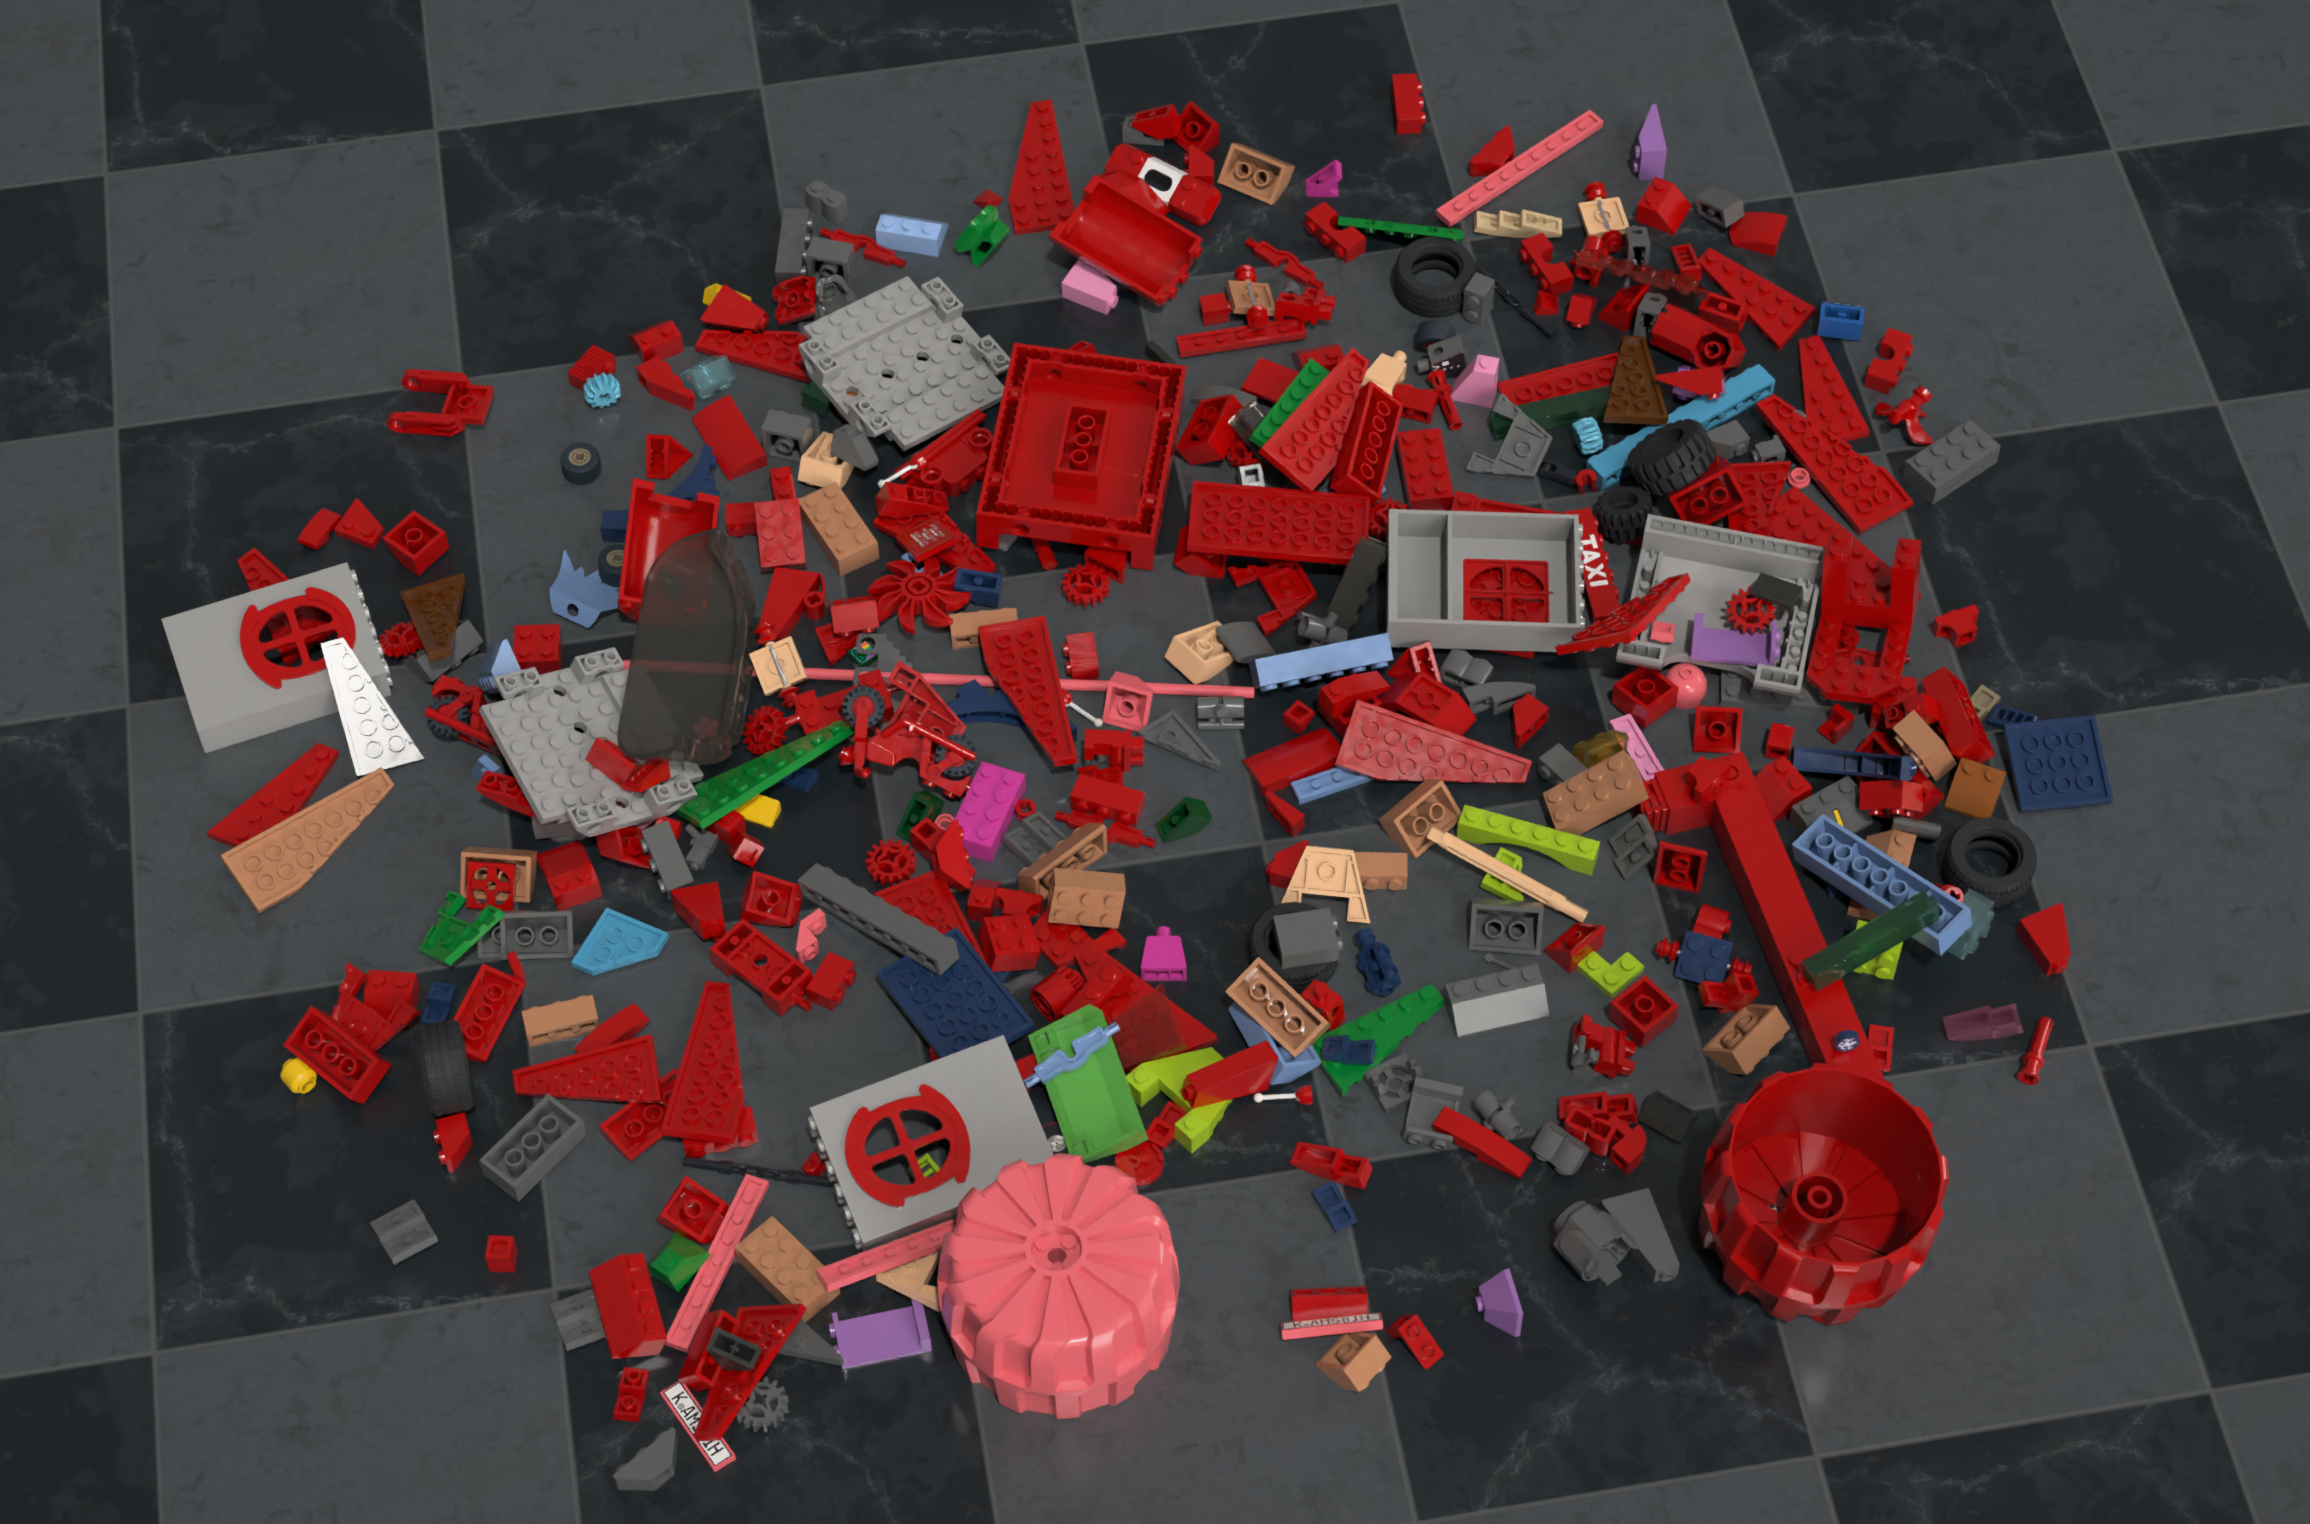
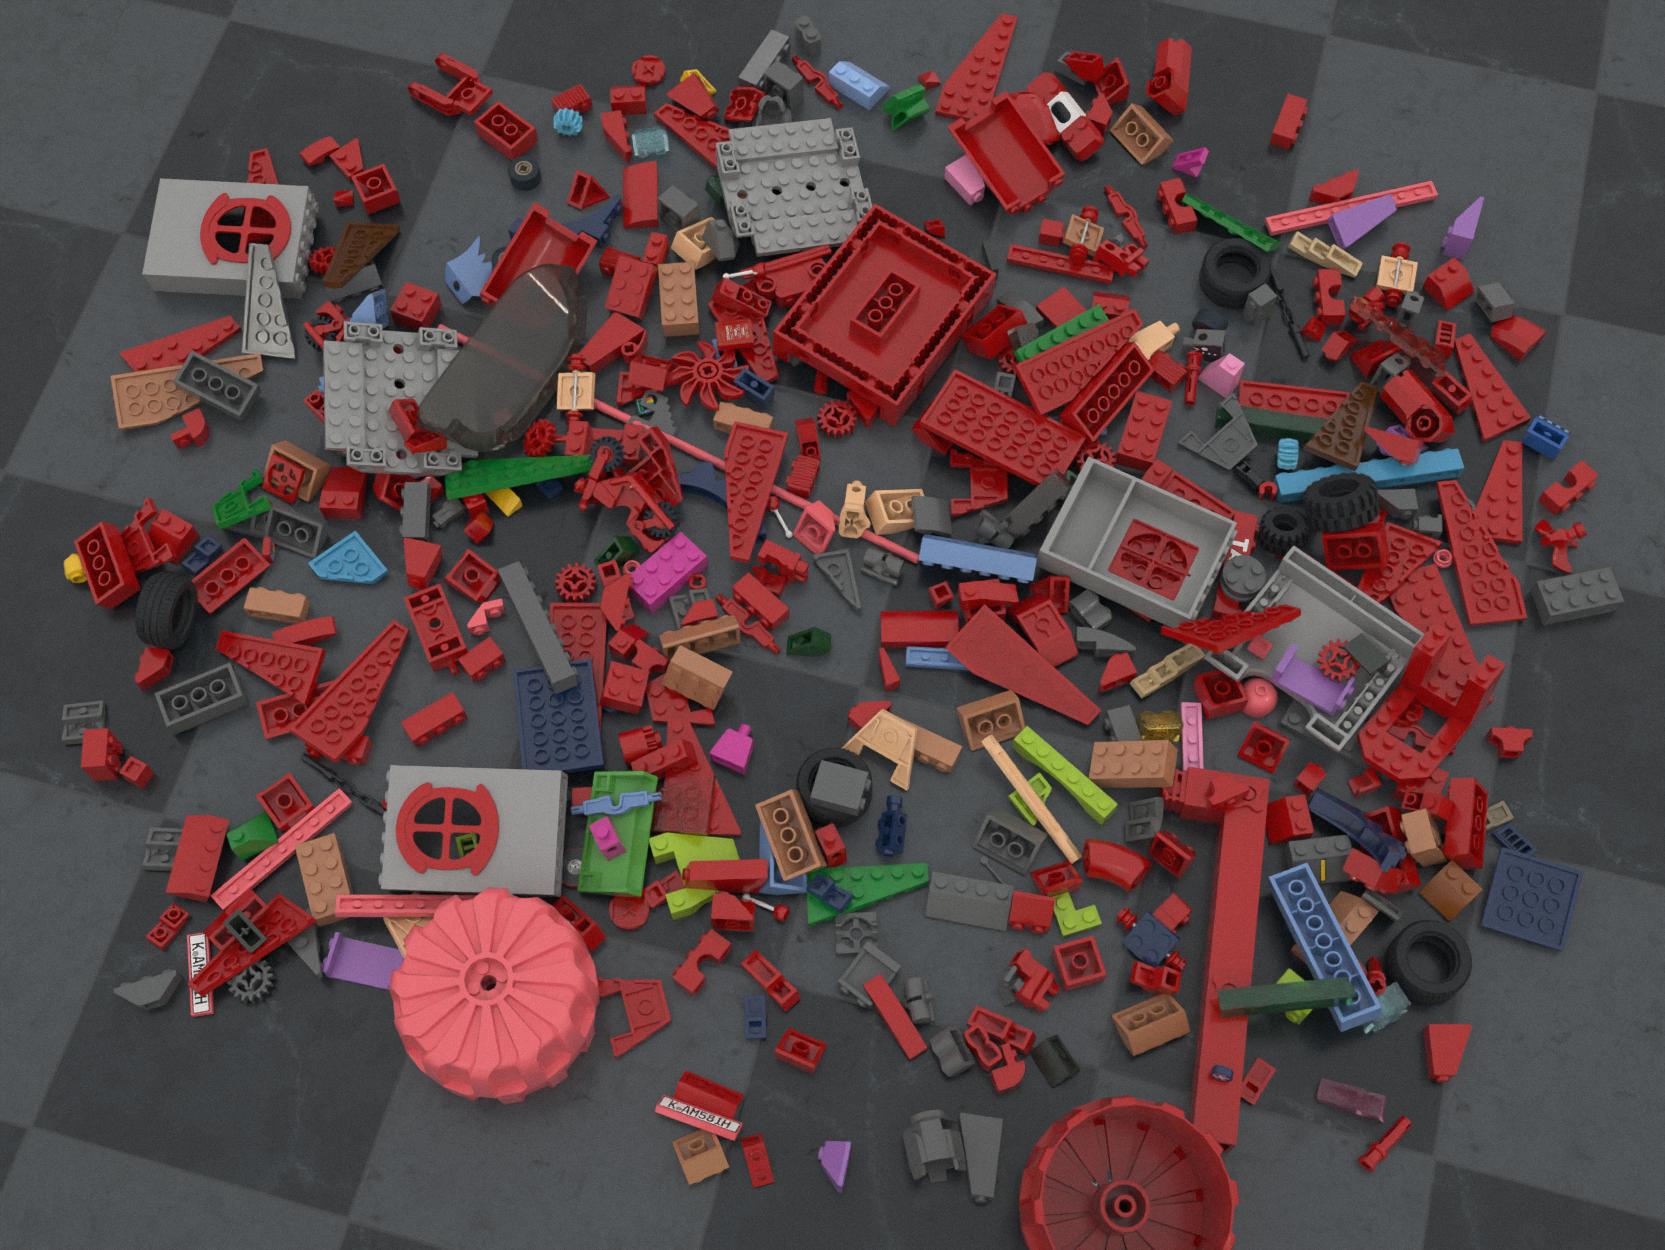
camera: 25 degrees right, 10 degrees up
none -> red brick [81,728,123,781]
none -> red brick [170,408,210,449]
none -> dark grey brick [173,351,261,422]
none -> red slope [333,190,354,207]
none -> red brick [401,692,468,748]
none -> red brick [474,101,538,161]
none -> dark pink torso [589,817,627,861]
none -> red wing [597,978,672,1058]
none -> red tile [632,55,666,86]
none -> red arch [673,929,732,997]
none -> red slope [680,599,718,628]
none -> red slope [711,892,756,932]
none -> red slope [775,1028,827,1074]
none -> red slope [794,417,821,459]
none -> light nougat piece [839,481,871,538]
none -> red slope [1008,891,1055,934]
none -> red brick [1083,839,1153,893]
none -> tan slope [1130,644,1205,698]
none -> red brick [1146,38,1192,116]
none -> dark grey wheel [1220,555,1266,602]
none -> medium lavender slope [1327,194,1397,250]

